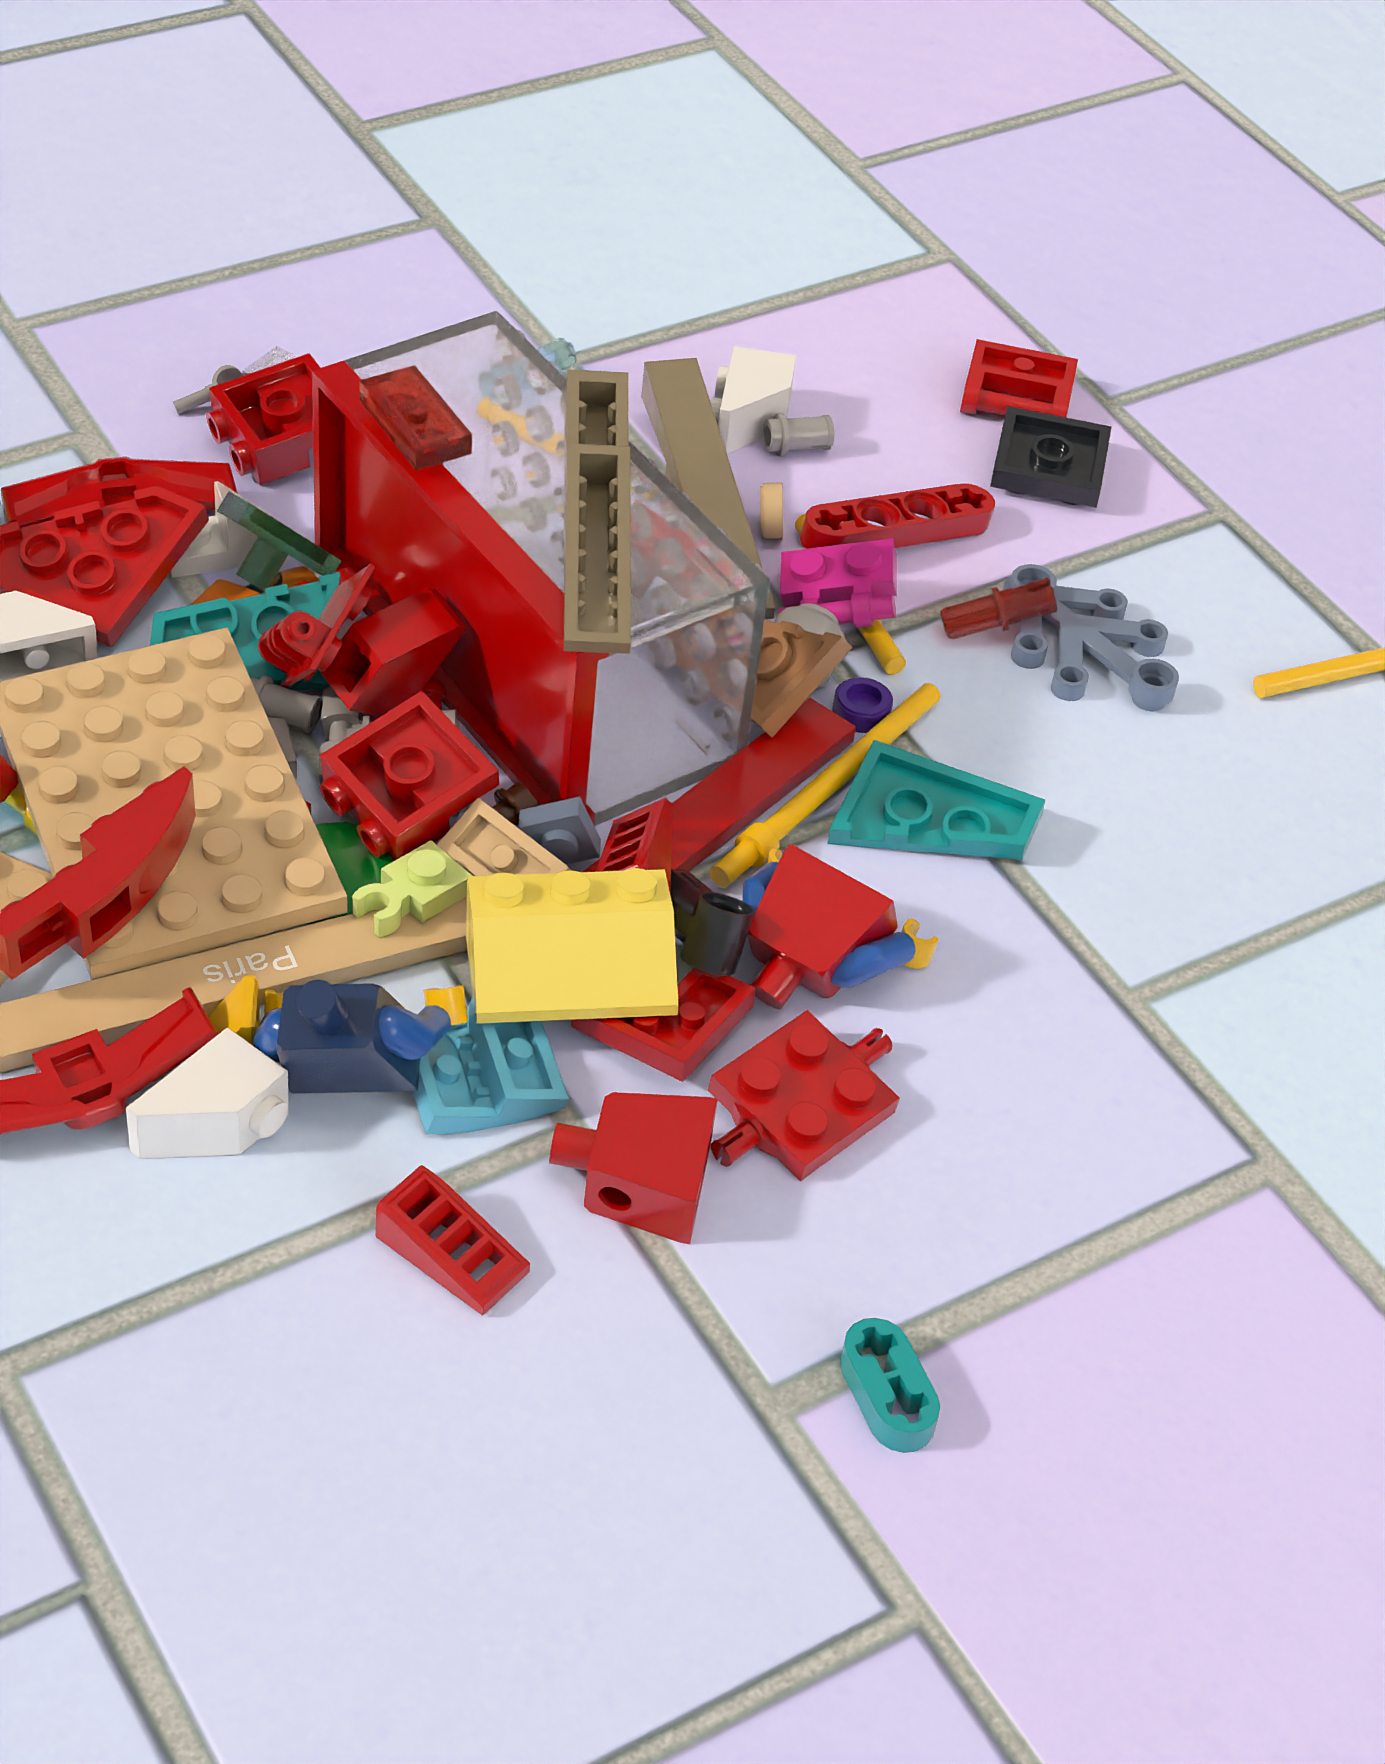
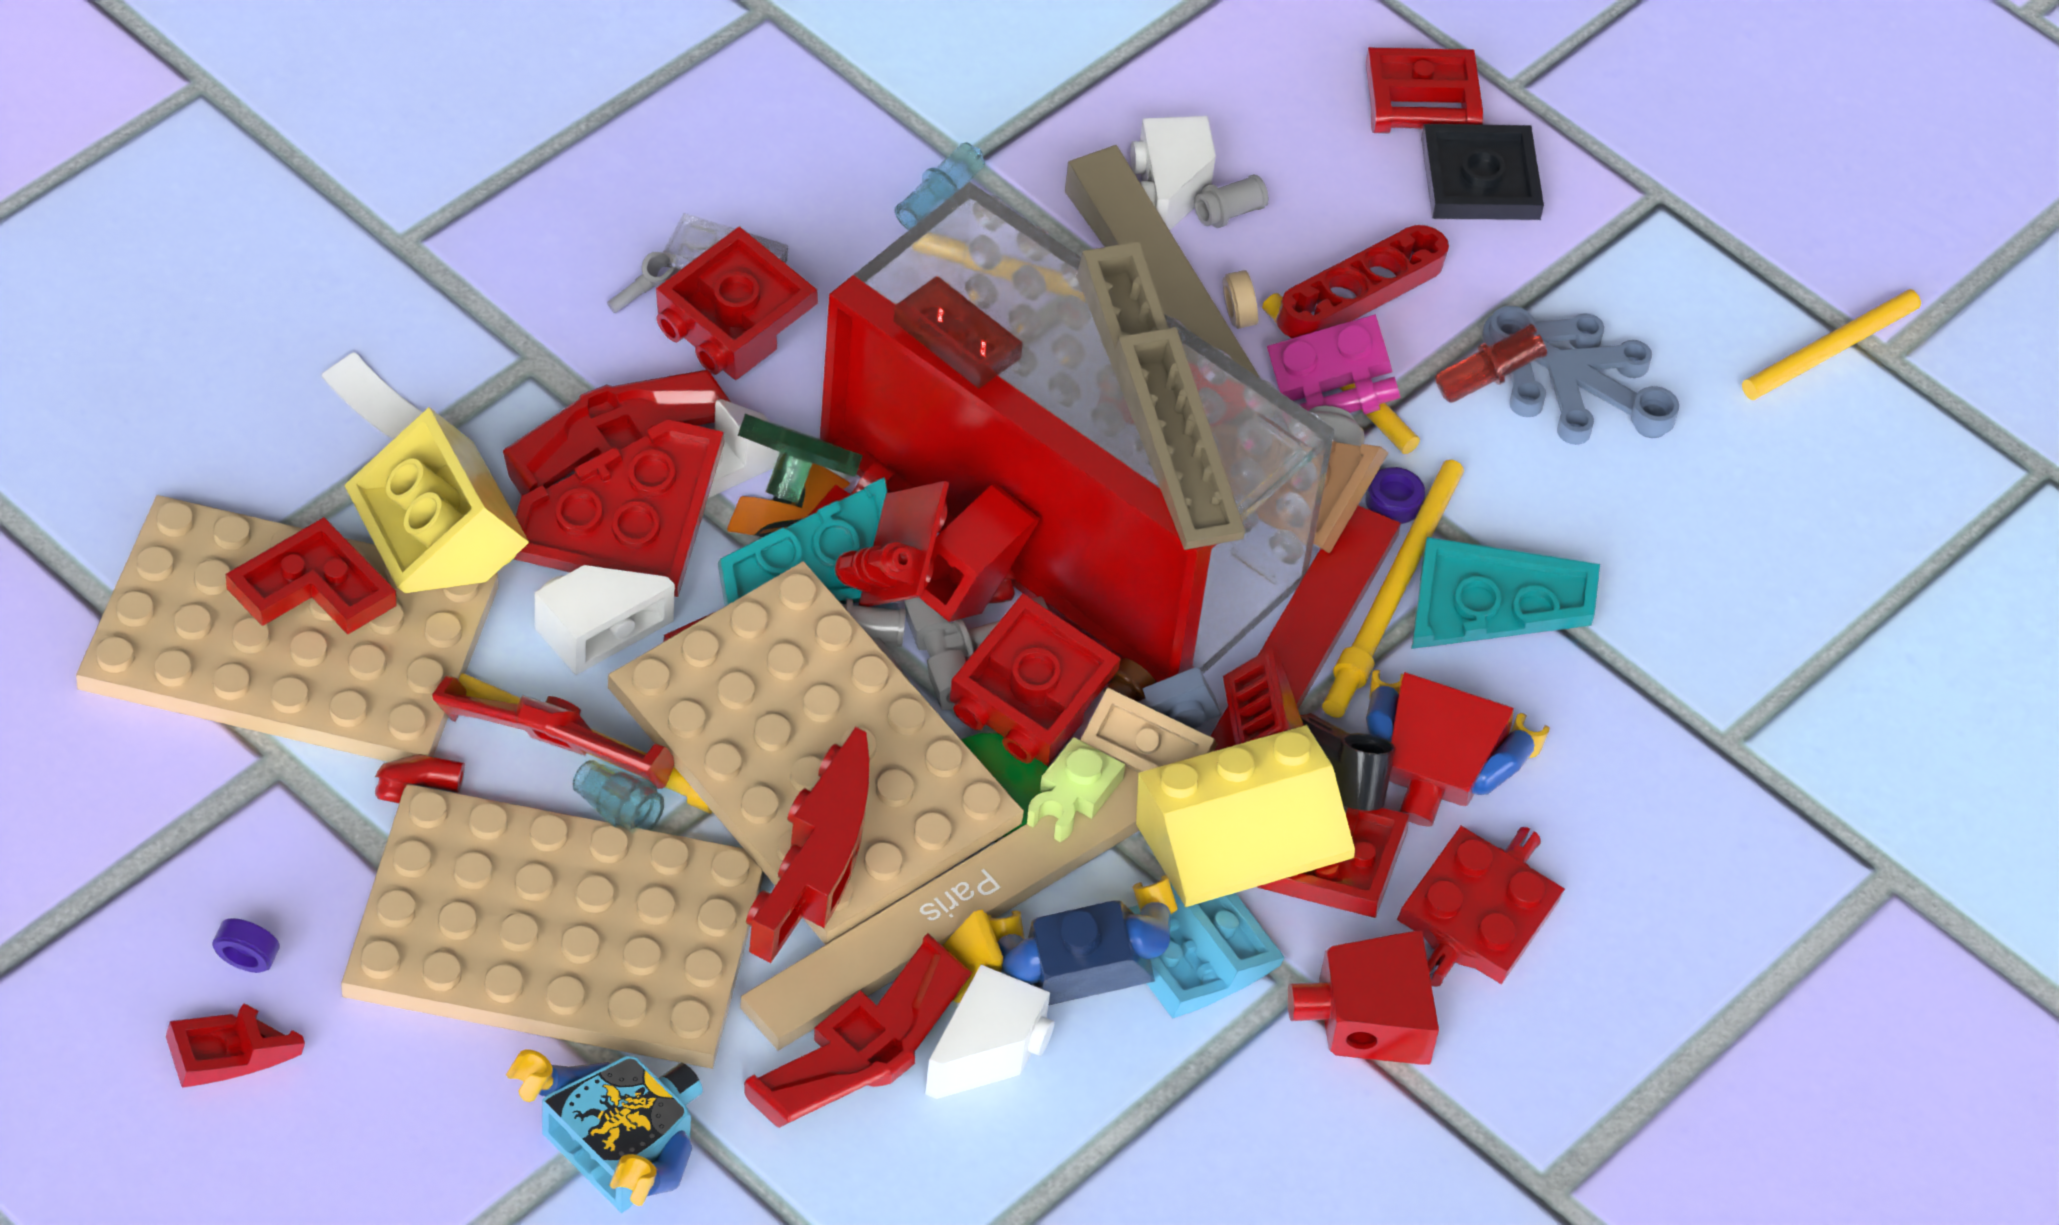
camera: 15 degrees left, 5 degrees up
red slope [375,1165,530,1316] -> none
teal beam [840,1317,940,1453] -> none

